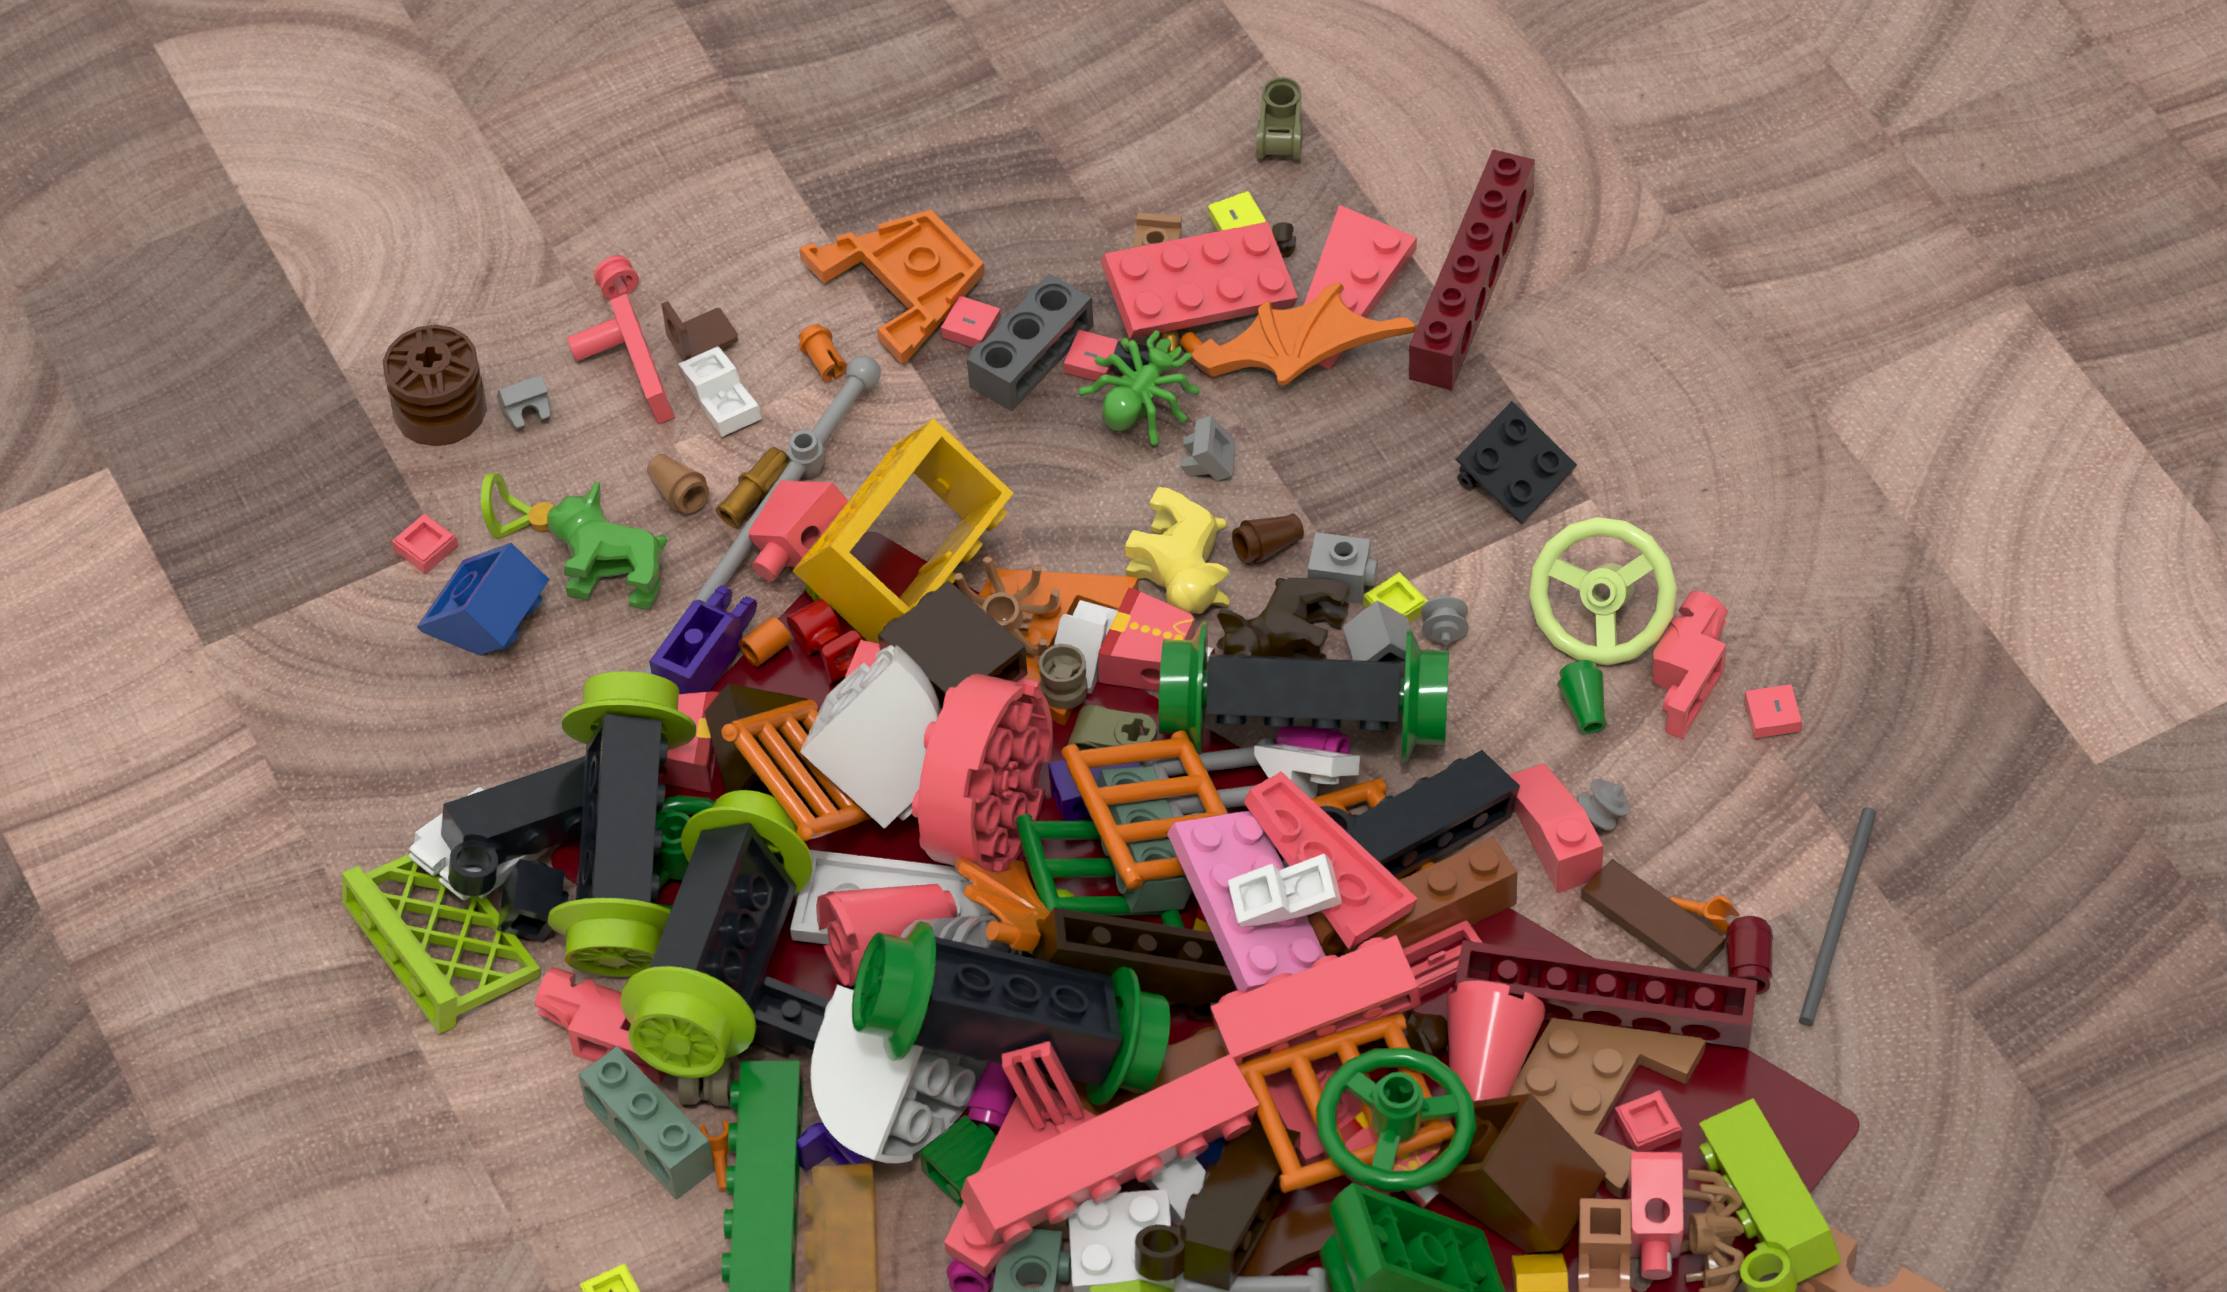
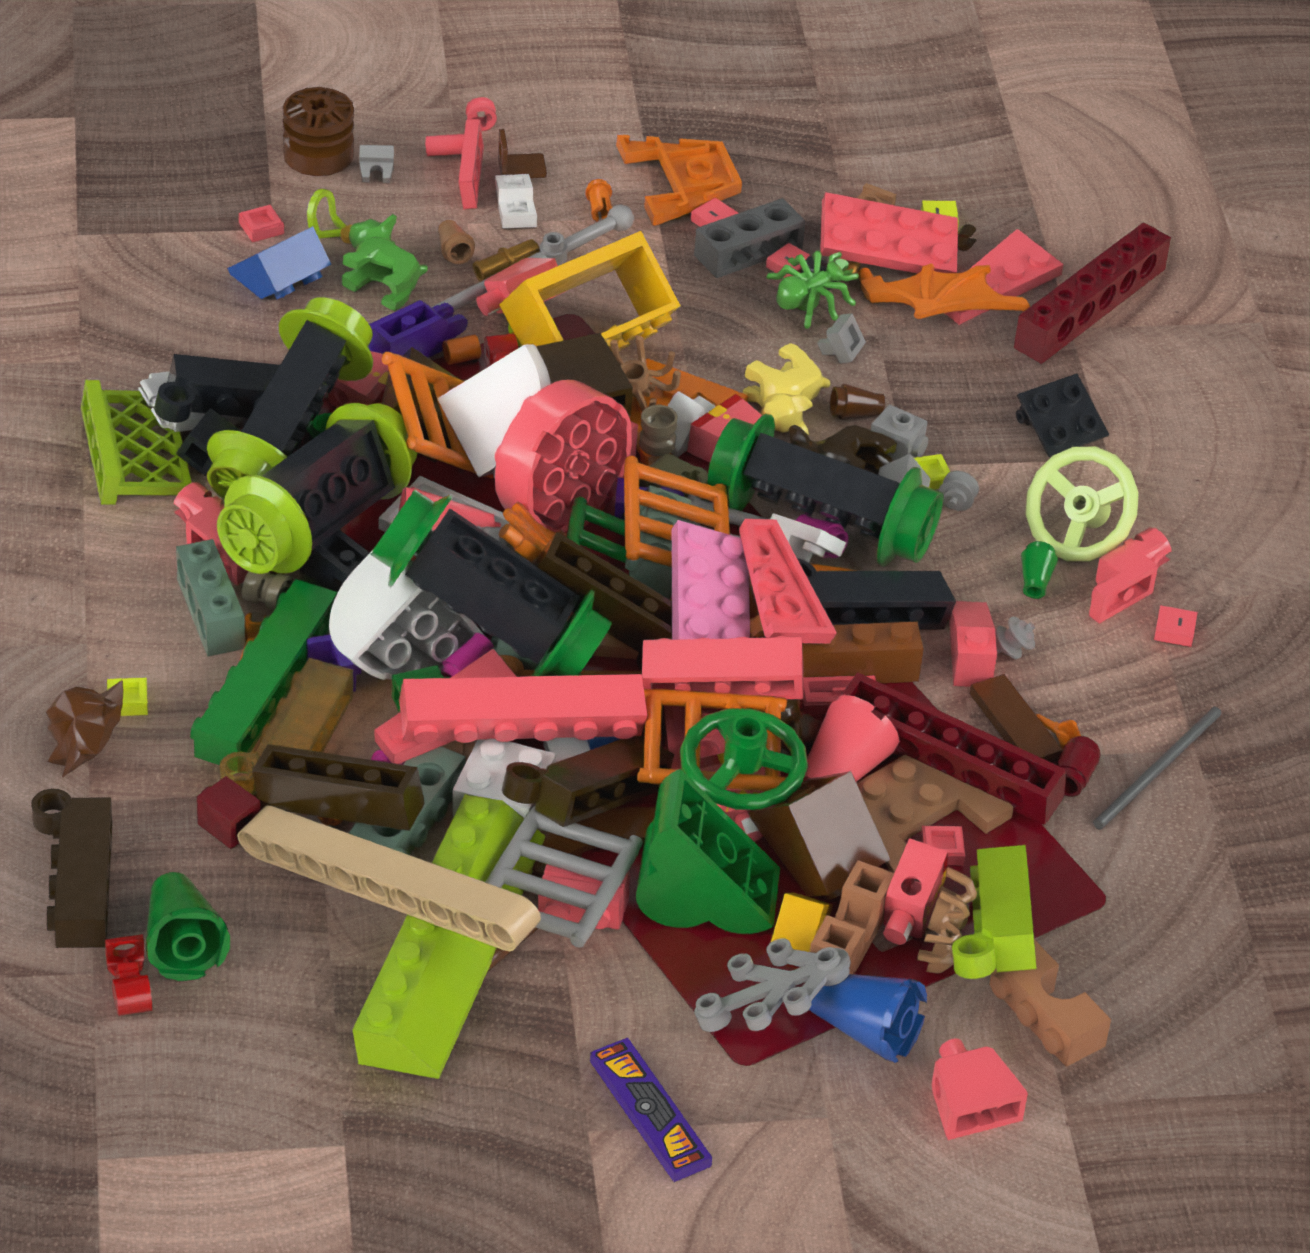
camera: 15 degrees right, 10 degrees down
coral tile [1002,1041,1084,1130] -> none
white slope [1227,854,1342,927] -> none
olive piece [1256,77,1302,161] -> none

